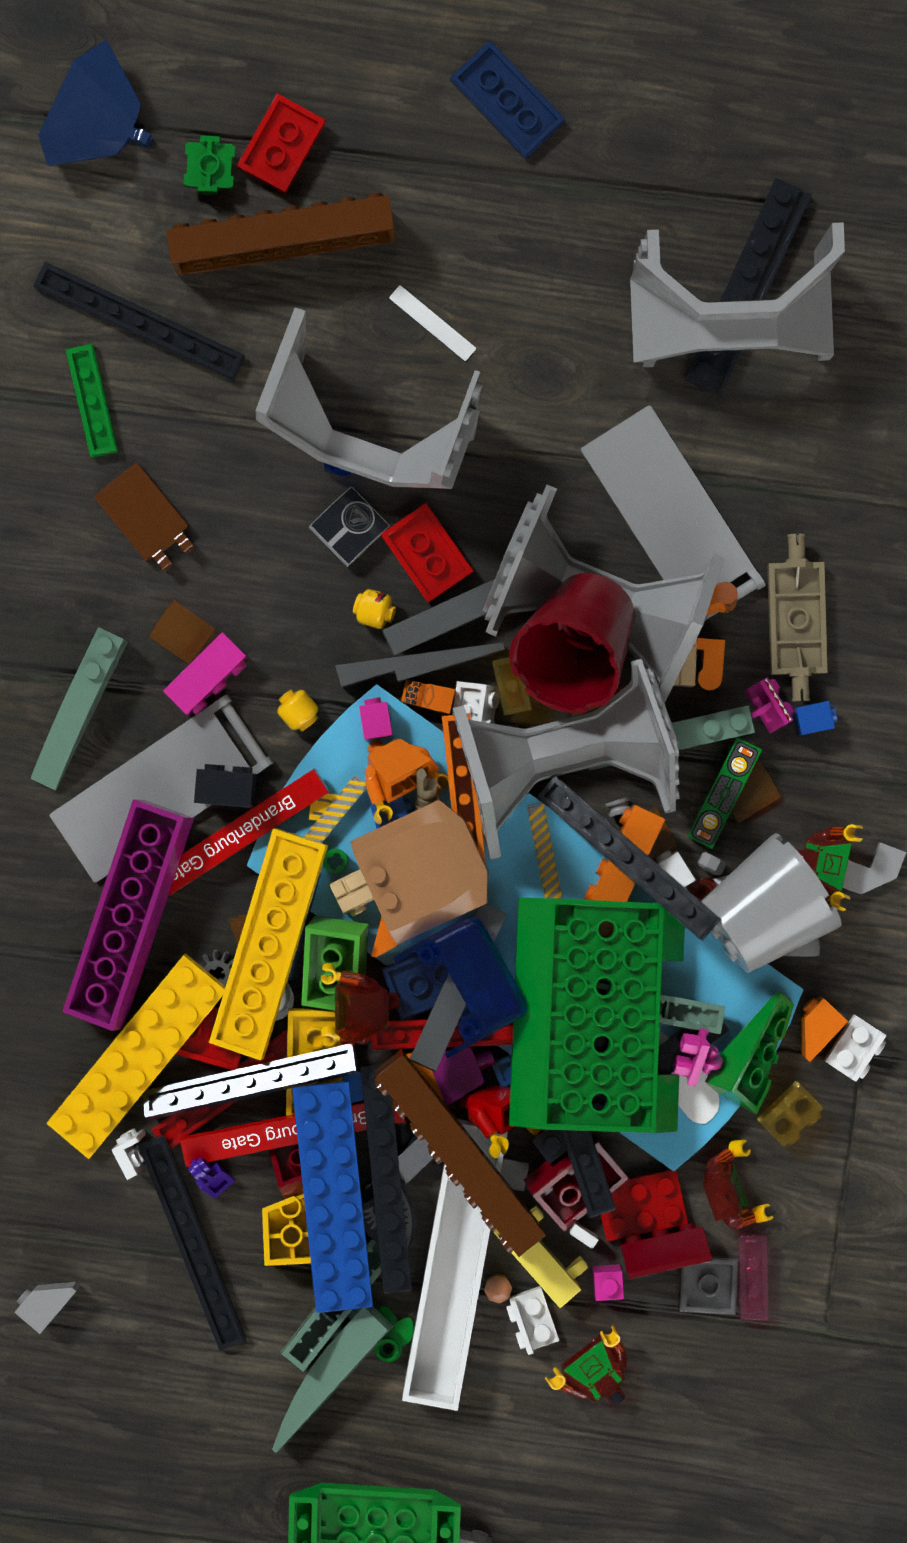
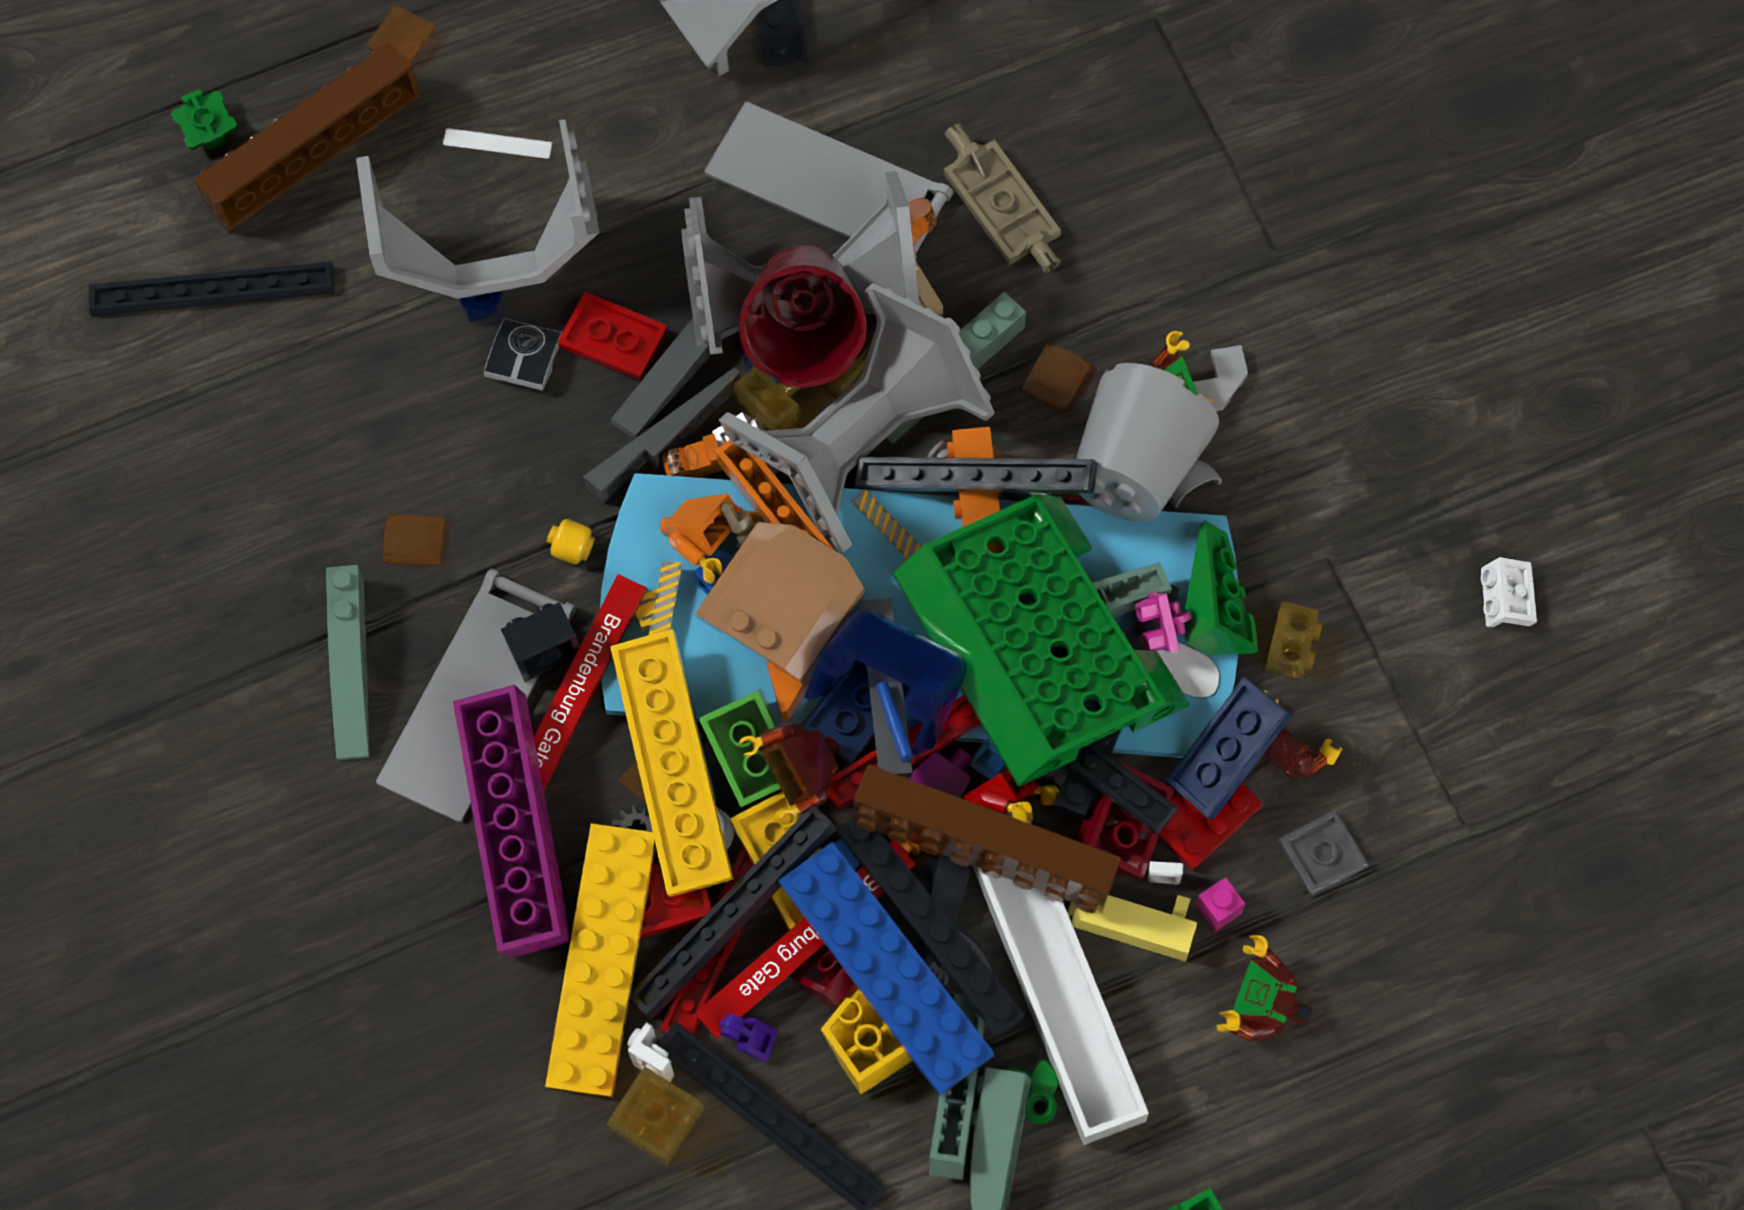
camera: 30 degrees left, 20 degrees down
dark blue panel [38,39,153,166] -> none
green tile [65,343,119,458] -> none
reddish brown tile [94,462,195,572] -> none
dark pink brick [163,632,248,716] -> none
red plate [237,93,326,195] -> none
green bush [323,849,348,874] -> none
tan brick [329,869,374,917] -> none
yellow head [353,589,396,629] -> none
dark pink brick [359,697,393,740] -> none
nougat tile [484,1273,512,1303] -> none
white bracket [506,1286,559,1355] -> none
dark red slope [620,1222,713,1279] -> none
tile [687,737,763,849] -> none
orange leg [696,638,725,691] -> none
light grey tile [698,852,726,875] -> none
clear pink plate [738,1234,769,1321] -> none
dark pink hips [744,678,794,733] -> none
blue brick [793,701,837,736] -> none
orange slope [800,996,848,1062] -> none
white bracket [823,1015,886,1082] -> none
none -> clear orange piece [366,5,435,63]
none -> clear yellow brick [607,1066,704,1167]
none -> blue piece [876,681,913,761]
none -> dark blue tile [1166,677,1292,820]

